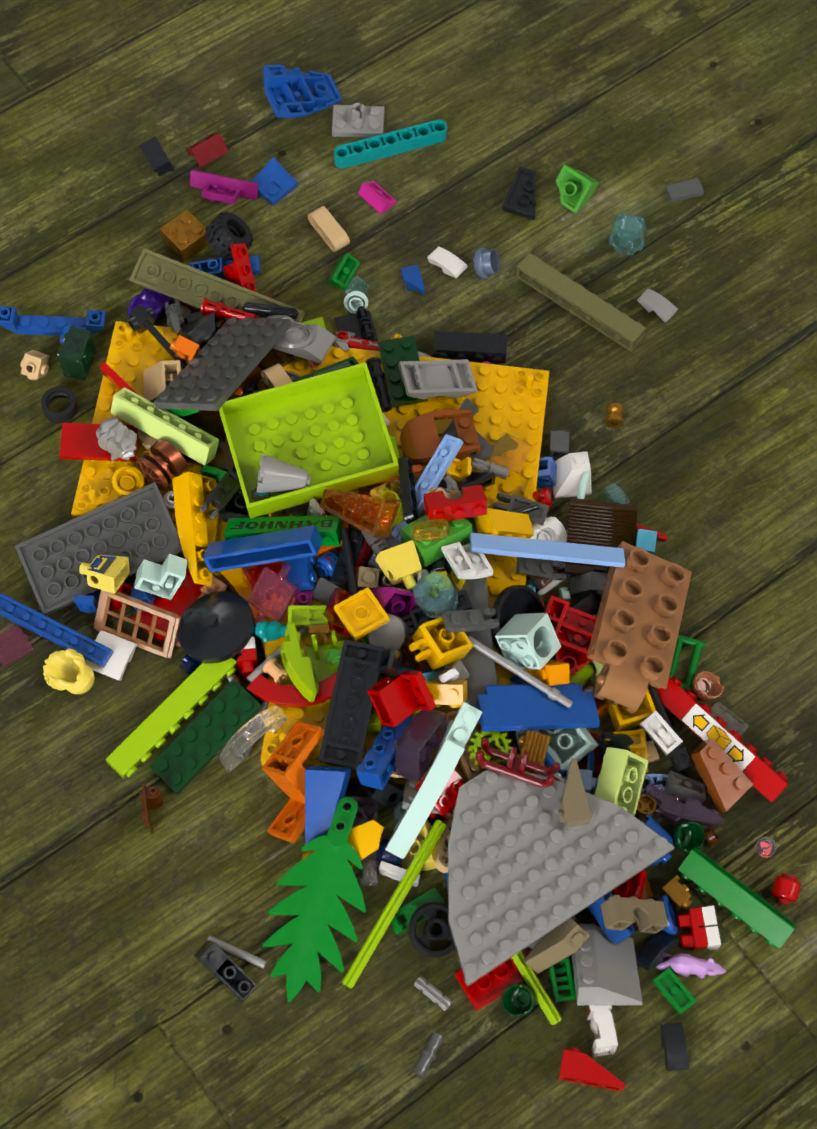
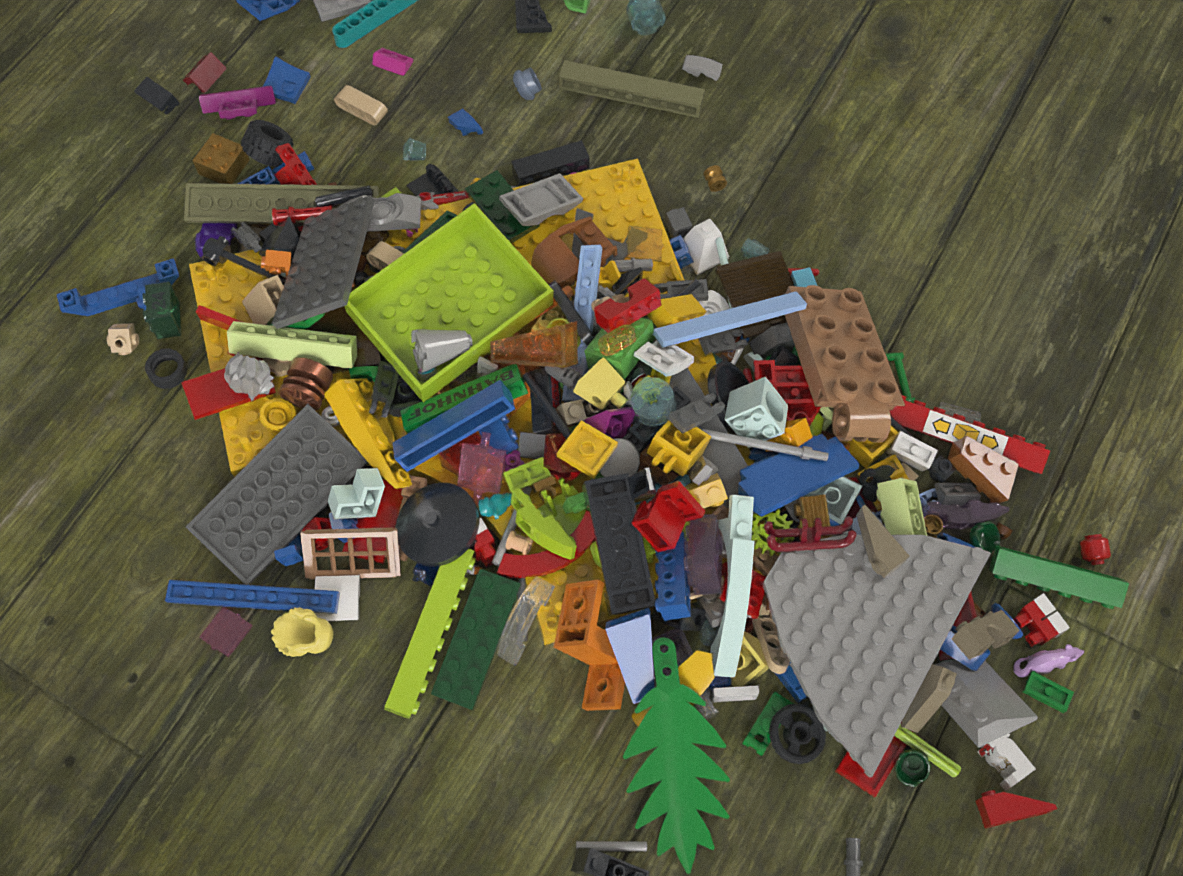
camera: 25 degrees left, 0 degrees up
light yellow torso [79,555,130,594] -> none
reddish brown hinge [139,782,164,834] -> none
blue head [316,549,340,578] -> none
green slope [326,252,360,290] -> none
lime axle [342,820,446,988] -> none
light aqua cone [344,290,368,314] -> none
light grey axle [414,976,452,1010] -> none
white slope [427,247,467,278] -> none
red rock [533,487,552,510] -> none
green slope [548,956,576,1003] -> none
black slope [636,929,678,971] -> none
pearl gold brick [660,875,693,912] -> none
black slope [660,1023,689,1071] -> none
nougat hair [692,671,724,701] -> none
clear tile [755,836,777,858] -> none

